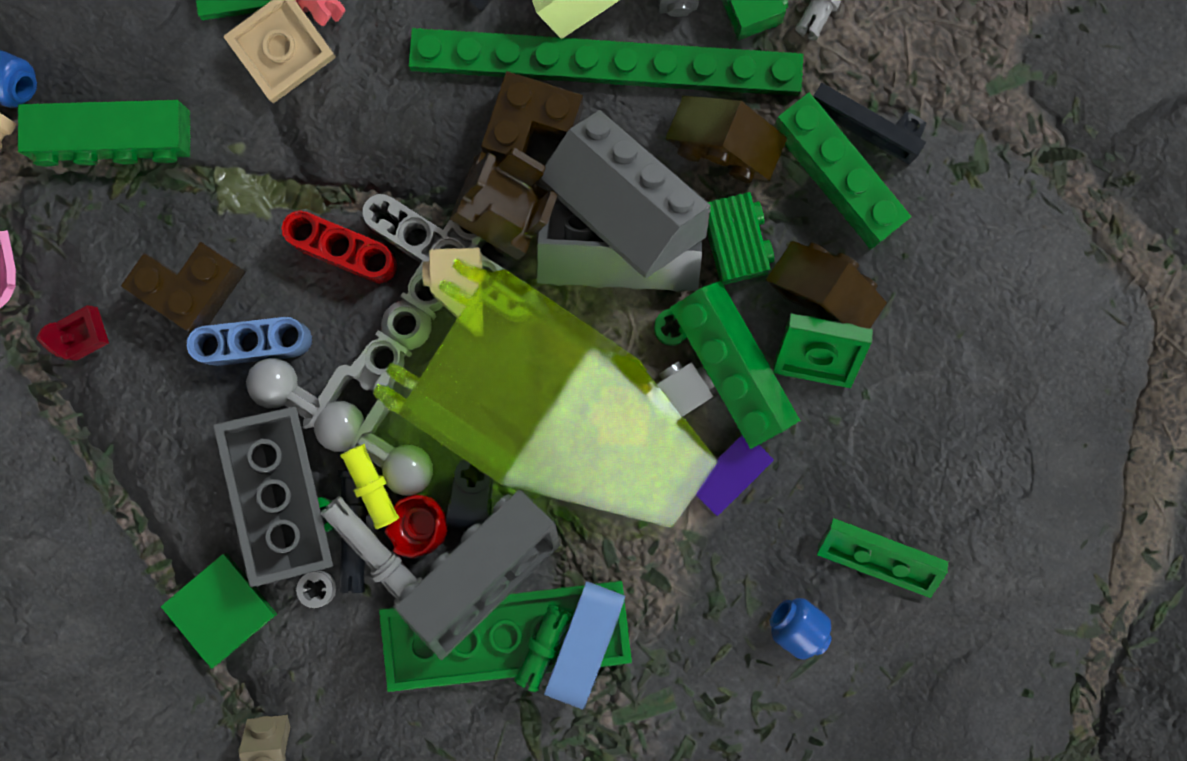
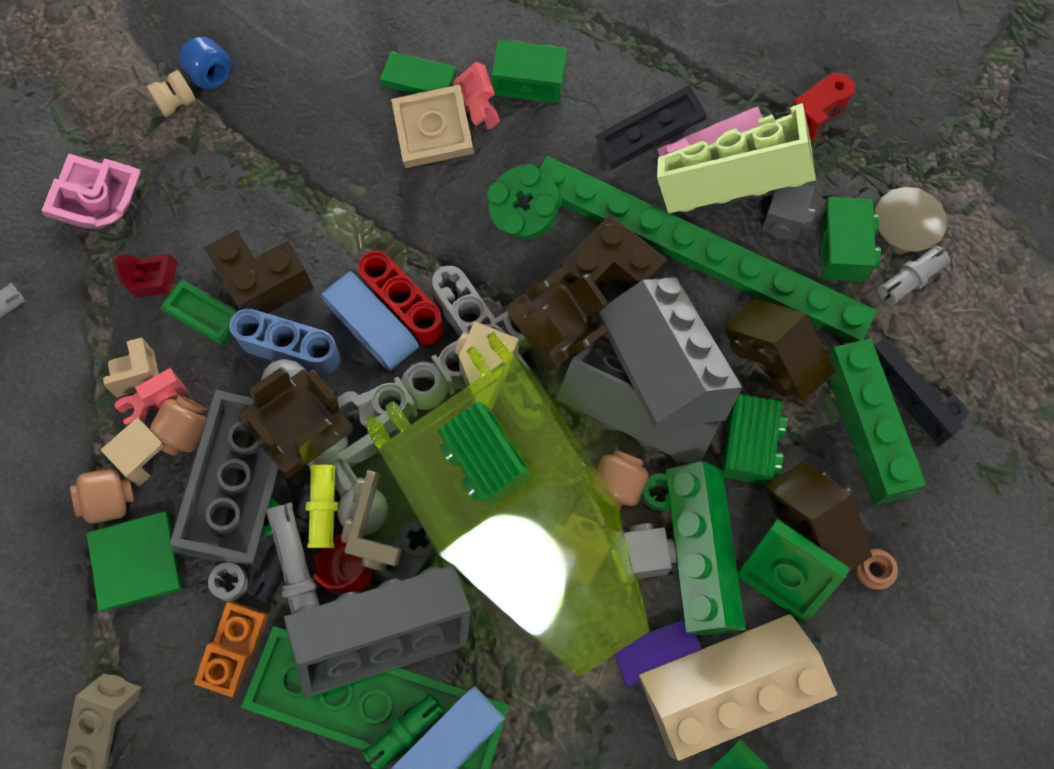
camera: 25 degrees right, 15 degrees down
green brick [18,100,190,166] -> none
none -> nougat head [70,468,134,524]
none -> tan panel [101,417,164,486]
none -> tan panel [103,337,159,397]
none -> coral plate [114,368,188,426]
none -> nougat head [150,395,207,456]
none -> green tile [160,279,238,348]
none -> orange slope [194,601,270,698]
none -> dark brown panel [237,367,353,479]
none -> medium blue beam [320,271,419,371]
none -> dark tan bracket [341,470,402,571]
none -> green brick [438,401,533,505]
none -> green plate [487,164,562,240]
none -> nougat head [590,450,649,511]
none -> tan slope [639,614,837,761]
none -> nougat plate [855,549,898,590]

